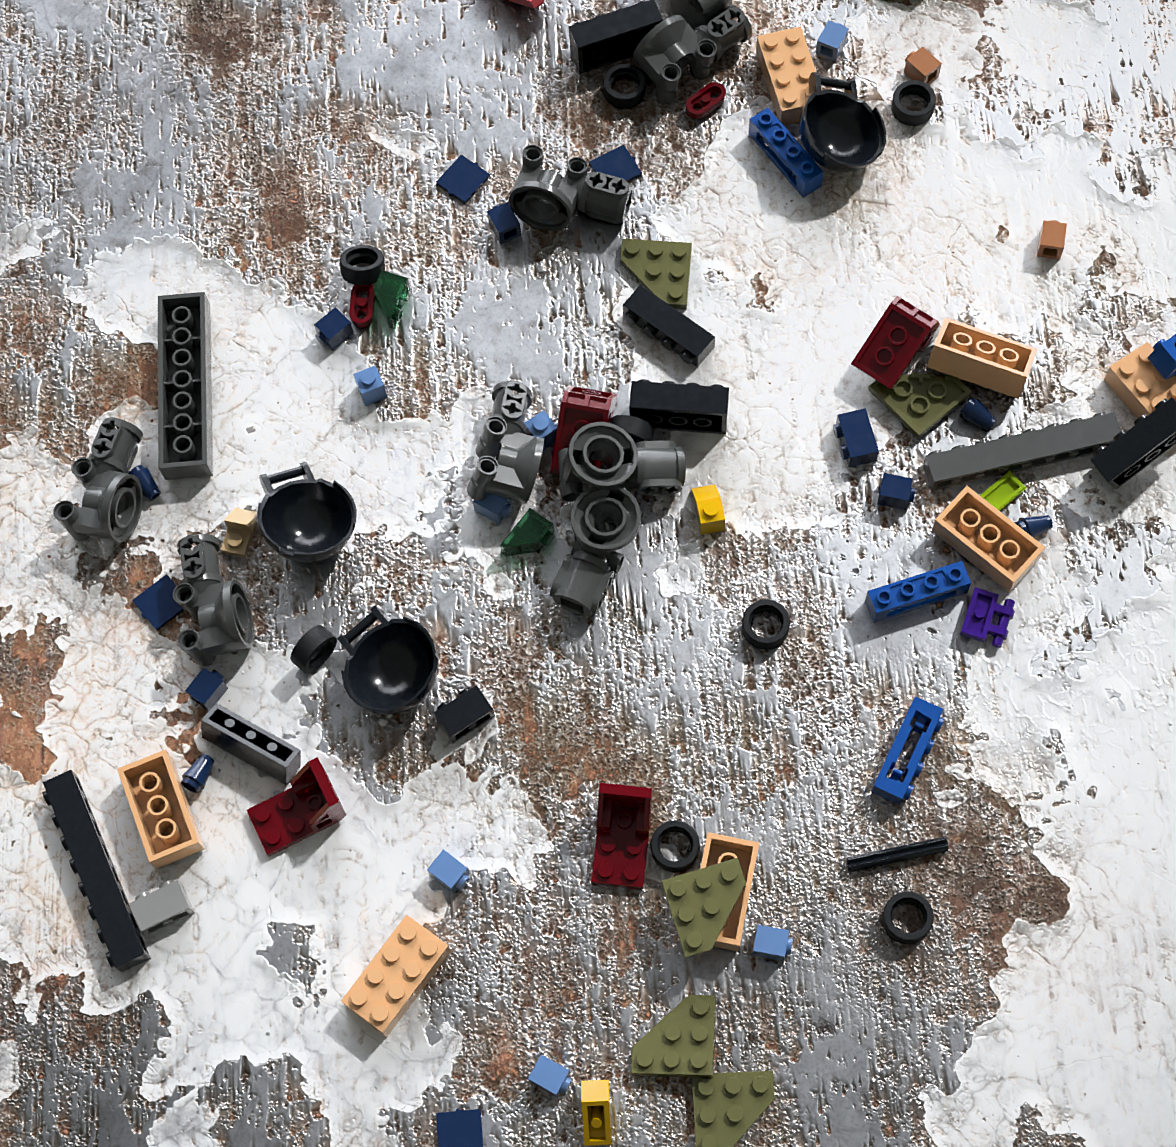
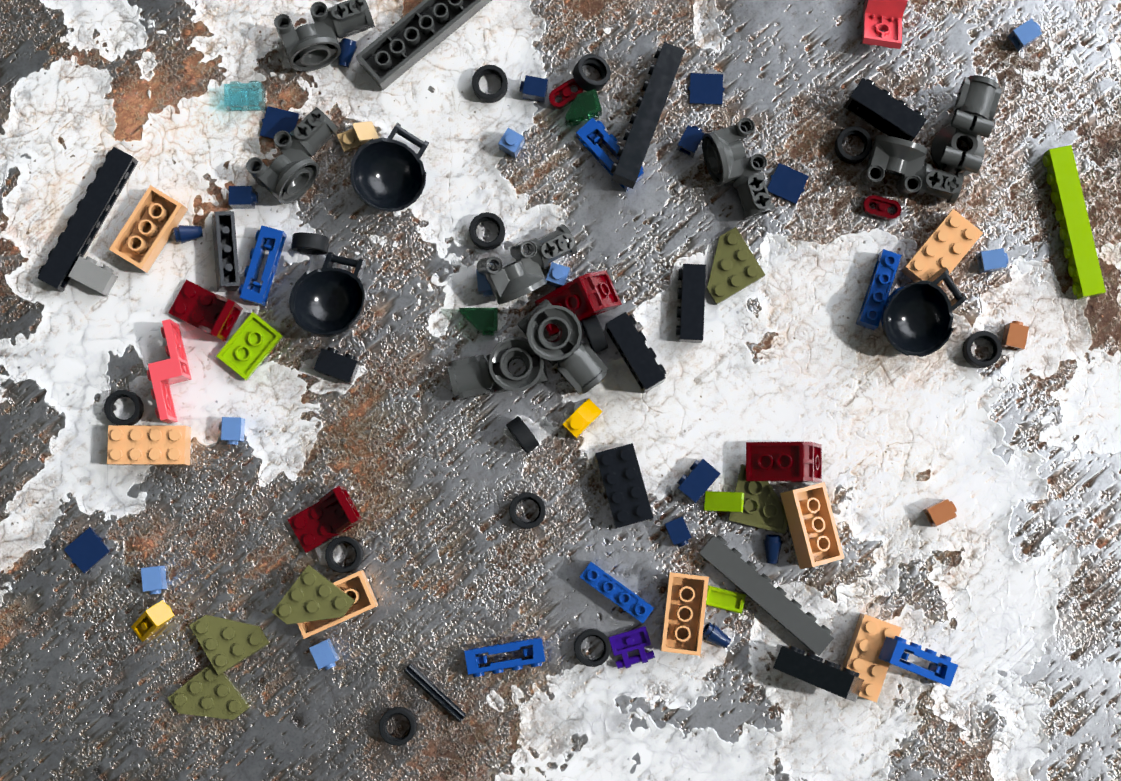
camera: 50 degrees right, 15 degrees up
none -> black tyre [104,390,144,426]
none -> coral bracket [147,319,192,424]
none -> lime plate [216,312,283,380]
none -> clear light blue brick [224,81,266,111]
none -> blue brick [239,225,287,307]
none -> black tyre [469,212,506,250]
none -> black tyre [472,65,508,103]
none -> black tyre [506,416,539,454]
none -> black tyre [574,629,611,667]
none -> blue brick [576,118,644,192]
none -> black brick [595,443,653,529]
none -> black brick [610,42,685,189]
none -> lime tile [704,491,744,513]

